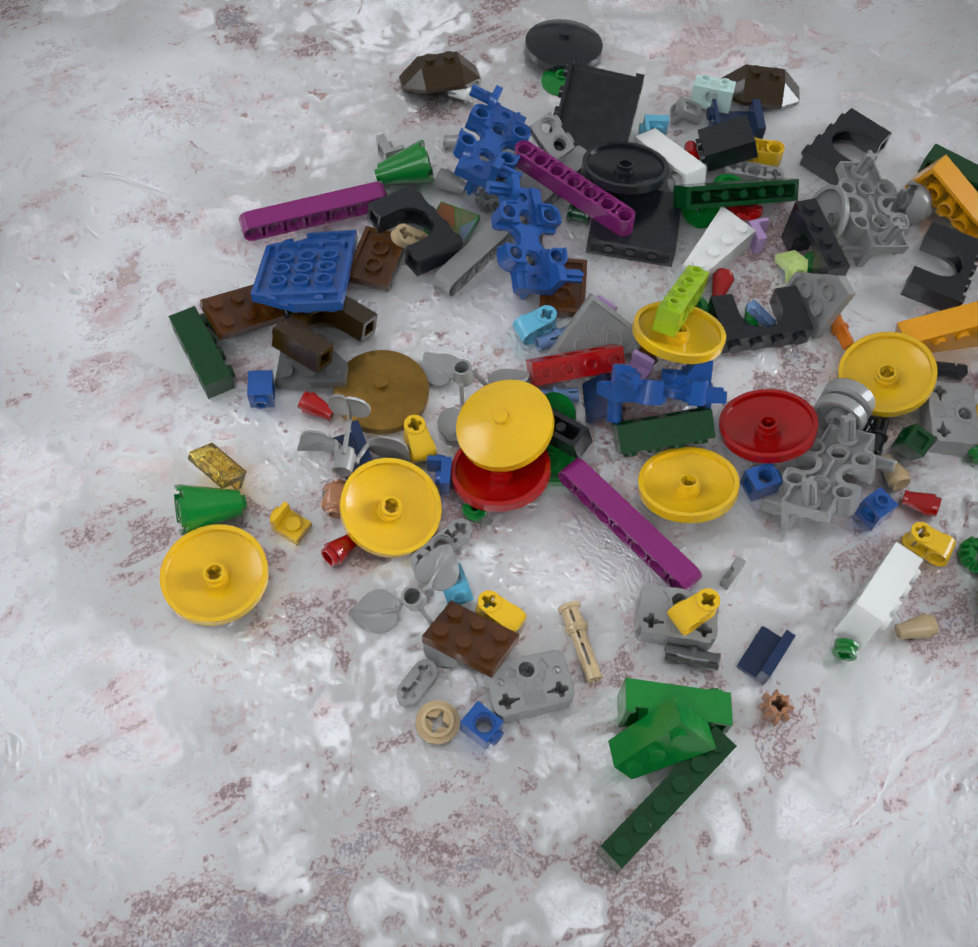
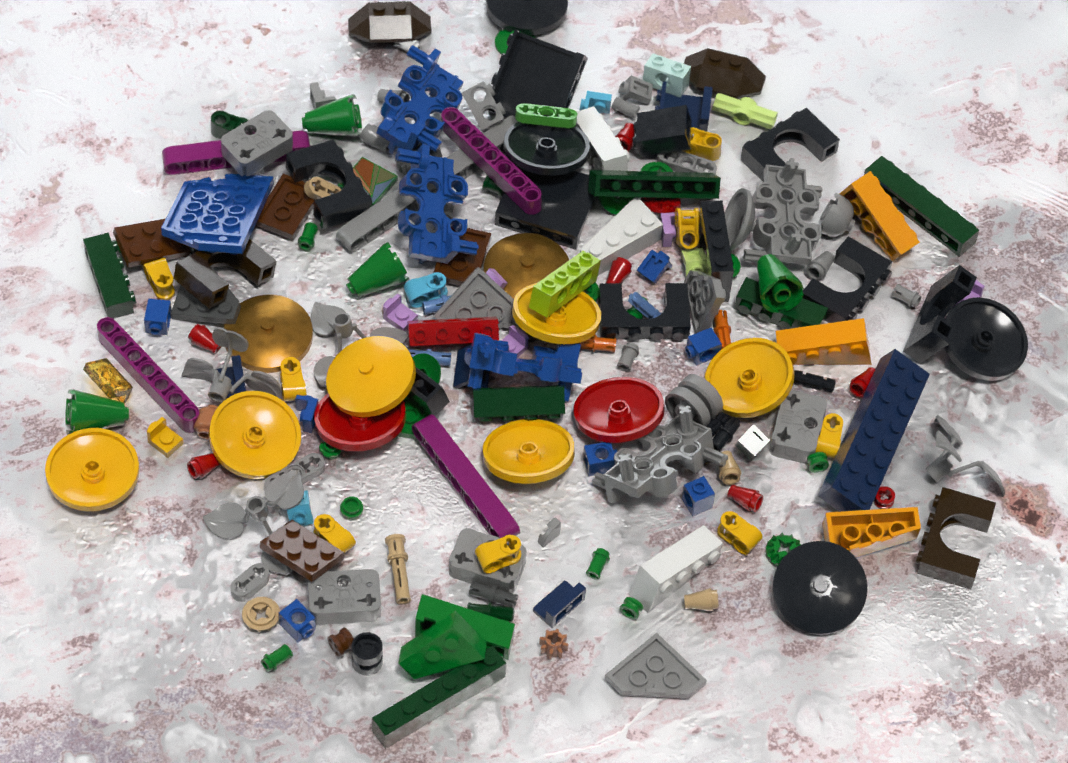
camera: 10 degrees right, 5 degrees down
none -> magenta beam [97,317,199,433]
none -> yellow piece [143,258,175,300]
none -> dark green piece [211,110,249,139]
none -> light grey axle [221,110,293,177]
none -> green pin [261,644,293,672]
none -> green pin [298,222,318,251]
none -> reddish brown wheel [327,627,354,657]
none -> green plate [340,496,363,519]
none -> green cone [346,242,410,297]
none -> black wheel [351,632,383,676]
none -> lavender bracket [383,294,418,332]
none -> dark green axle [467,602,515,621]
none -> pearl gold dish [483,233,569,299]
none -> bright green beam [515,103,577,128]
none -> orange axle [580,335,616,353]
none -> green pin [586,548,610,580]
none -> light grey plate [605,633,707,699]
none -> light grey pin [612,97,640,119]
none -> light grey pin [617,342,639,372]
none -> blue bracket [637,250,672,284]
none -> yellow piece [675,208,700,249]
none -> blue brick [685,328,722,366]
none -> yellowish green piece [712,93,778,129]
none -> dark green brick [734,277,828,329]
none -> green cone [757,254,803,313]
none -> light grey cone [806,251,835,281]

